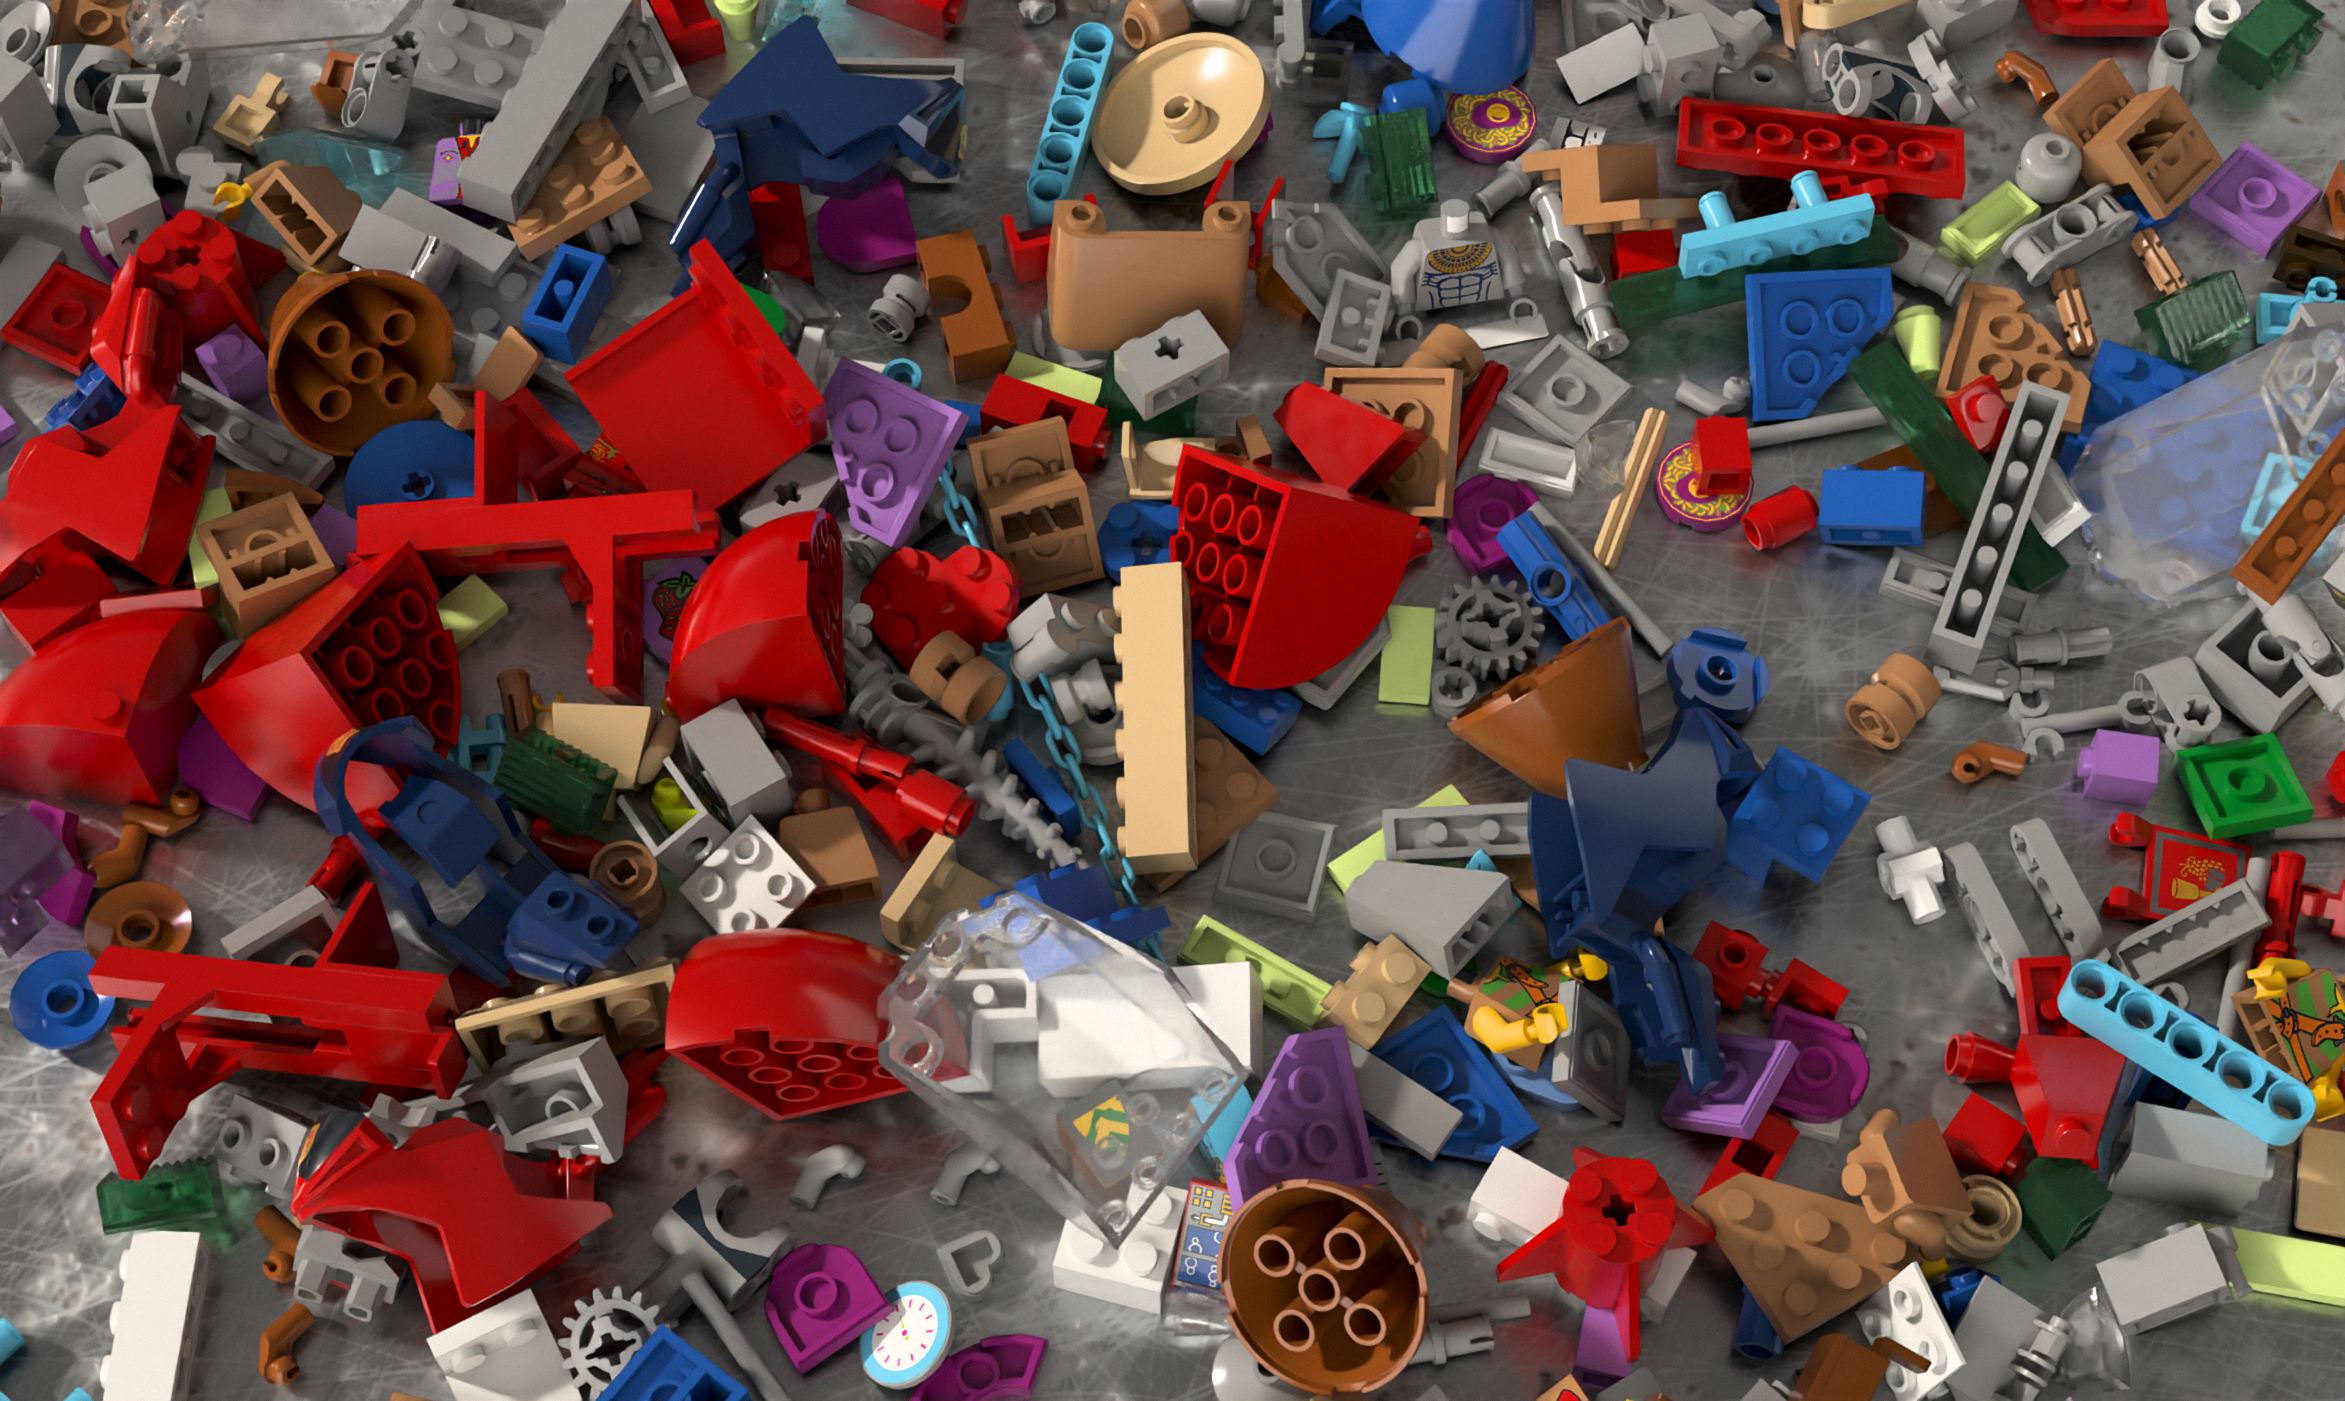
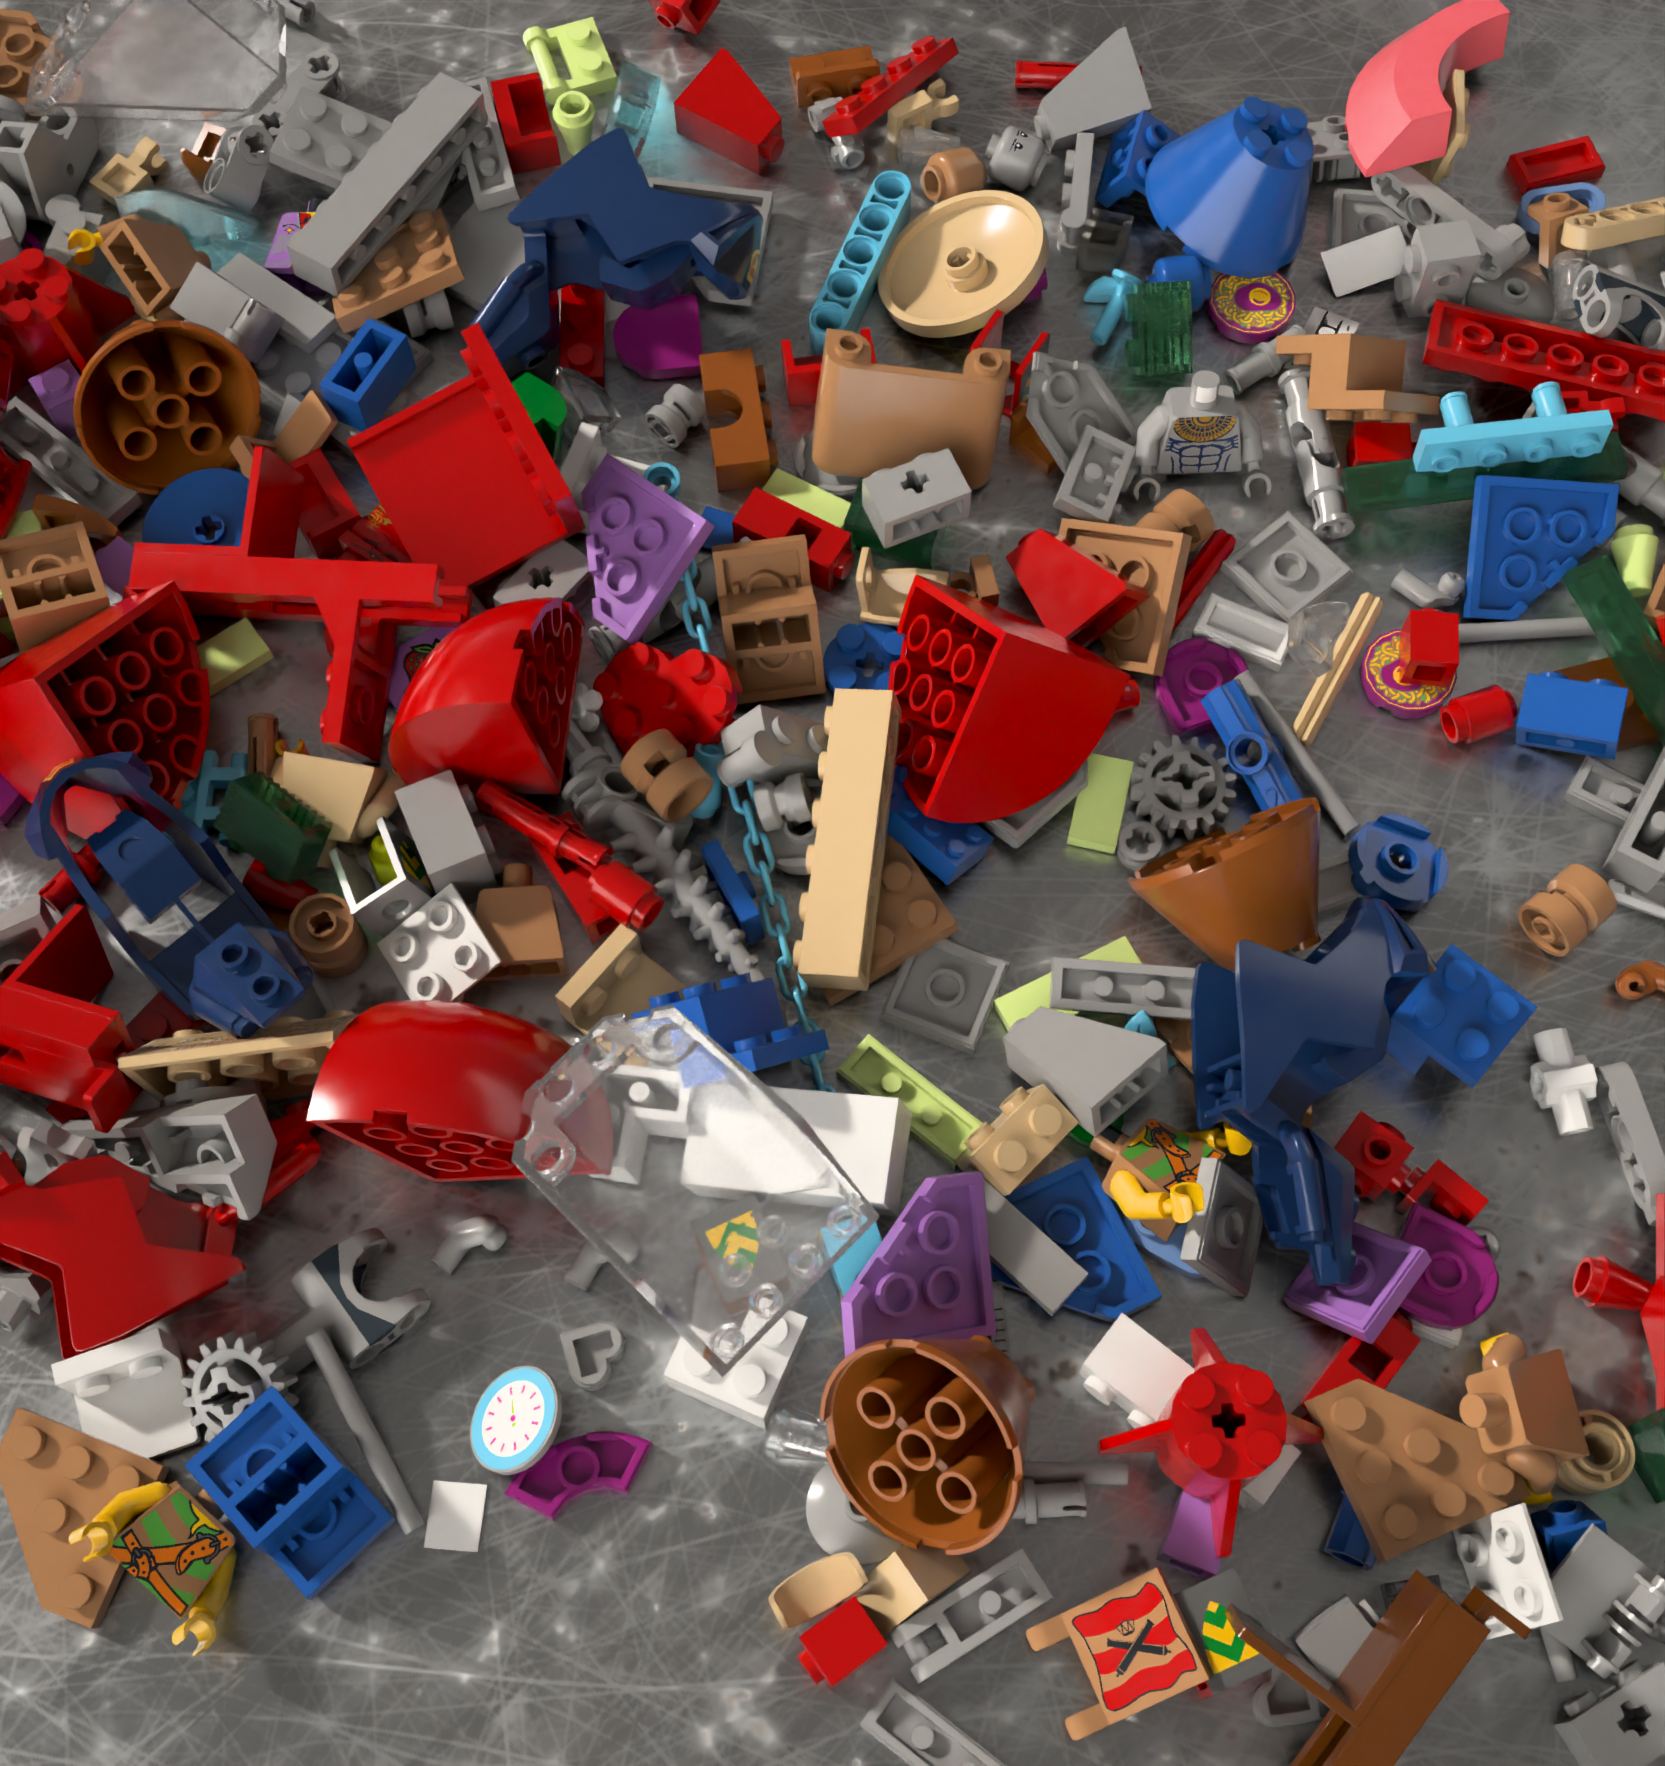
camera: 10 degrees right, 5 degrees up
magenta tile [764,1243,895,1375] -> none
tile [1170,1176,1233,1298] -> none
white sticker [1379,313,1549,368] -> none
red brick [1942,1092,2028,1179] -> none

